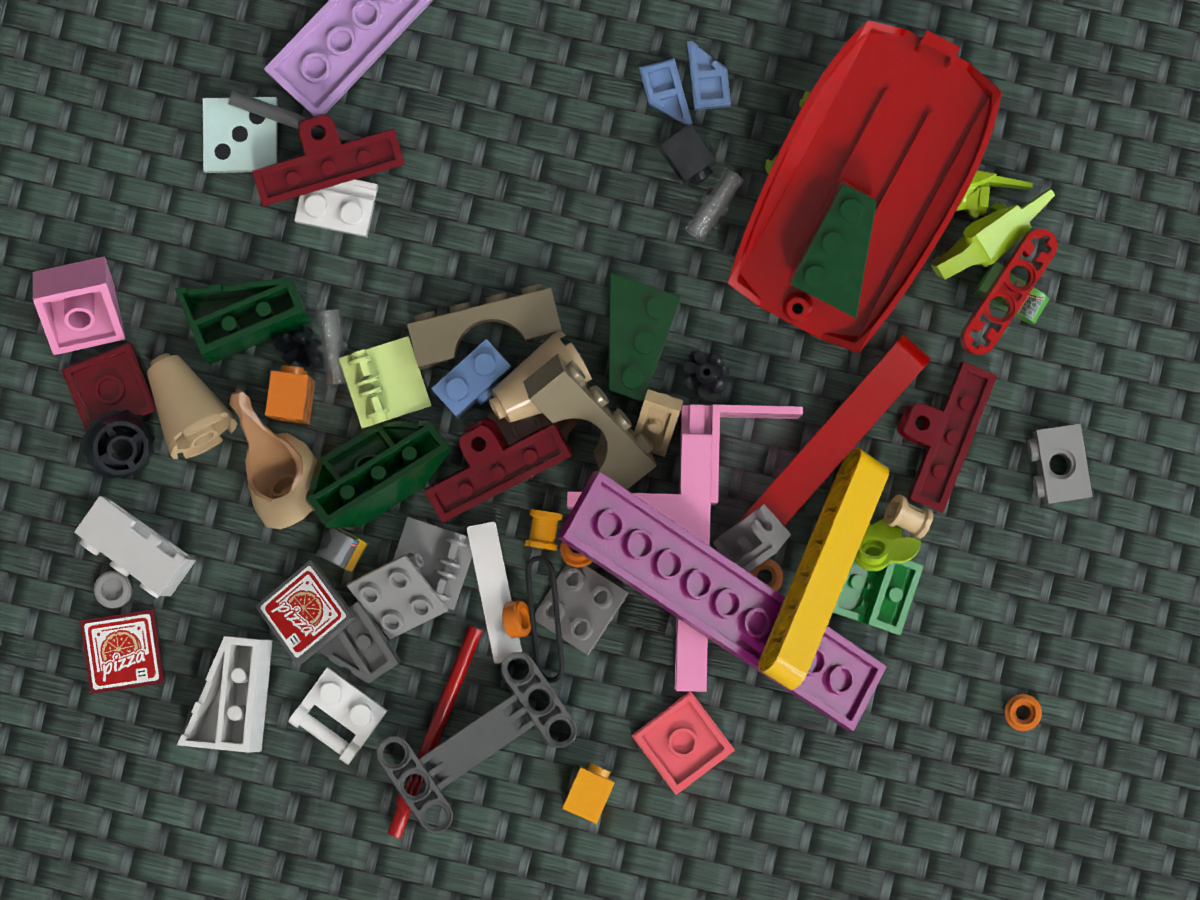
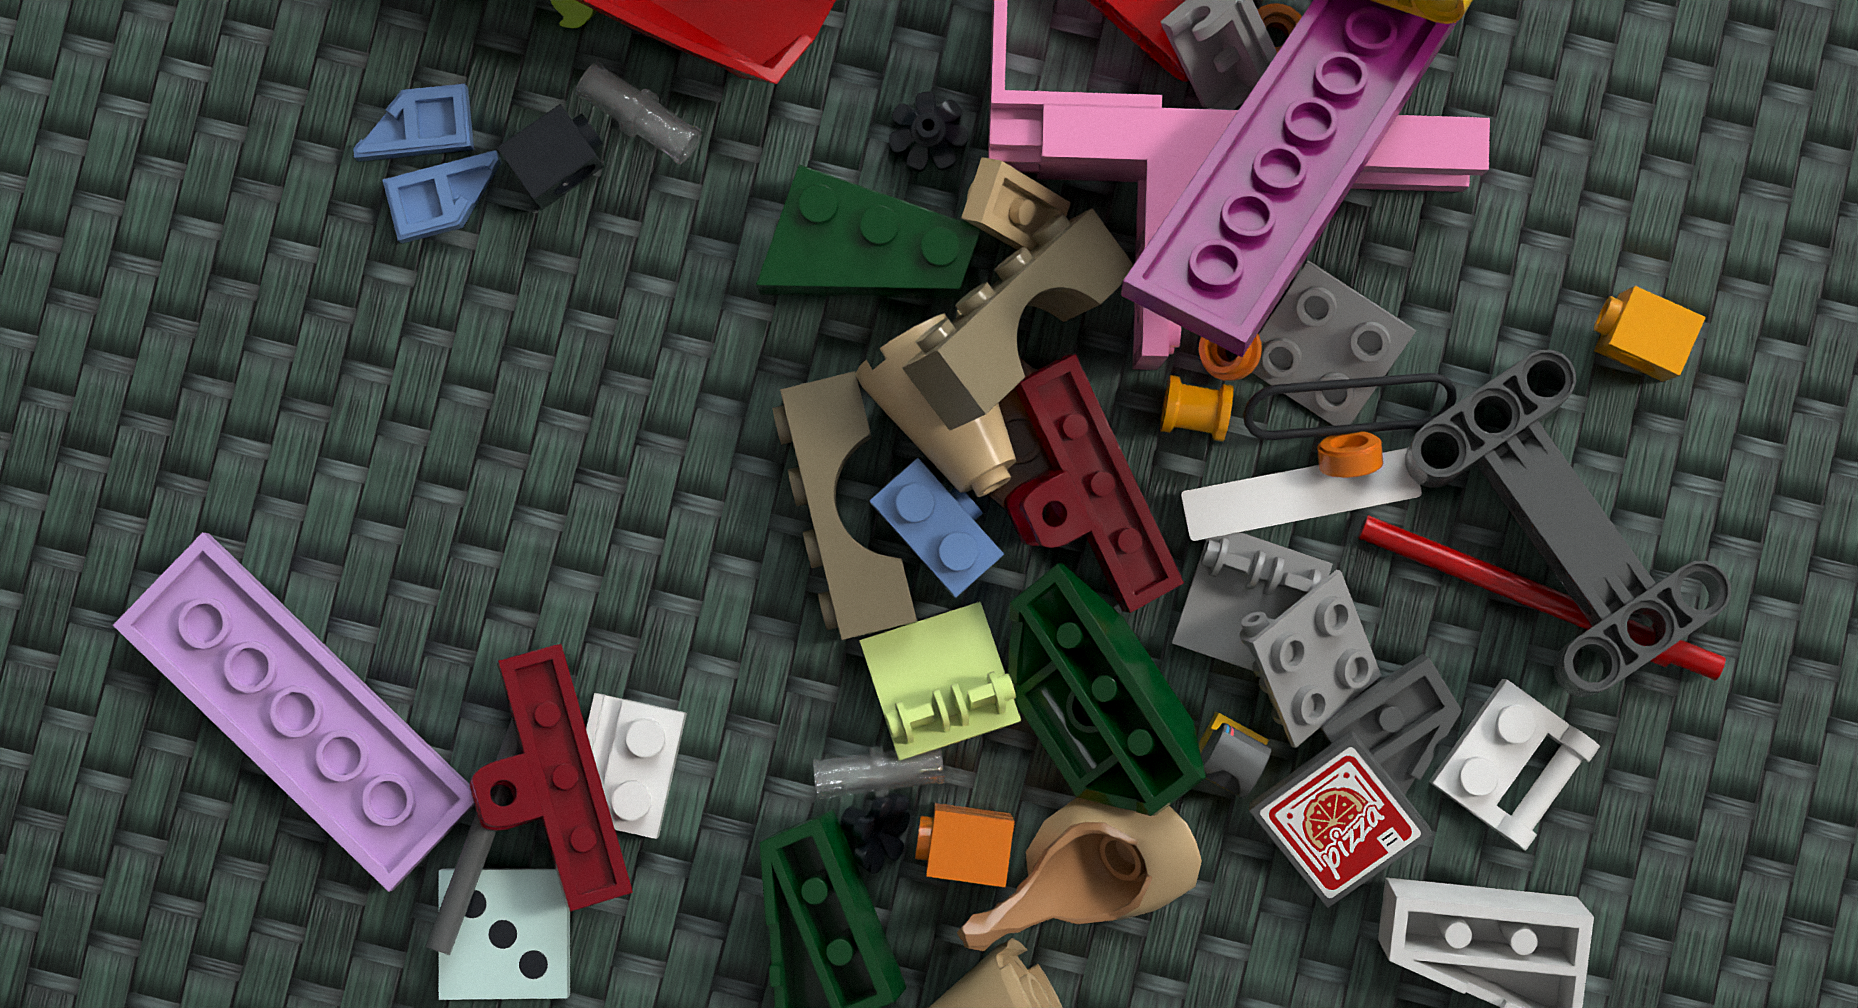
camera: 90 degrees left, 0 degrees up
coral tile [631,691,735,795] -> none

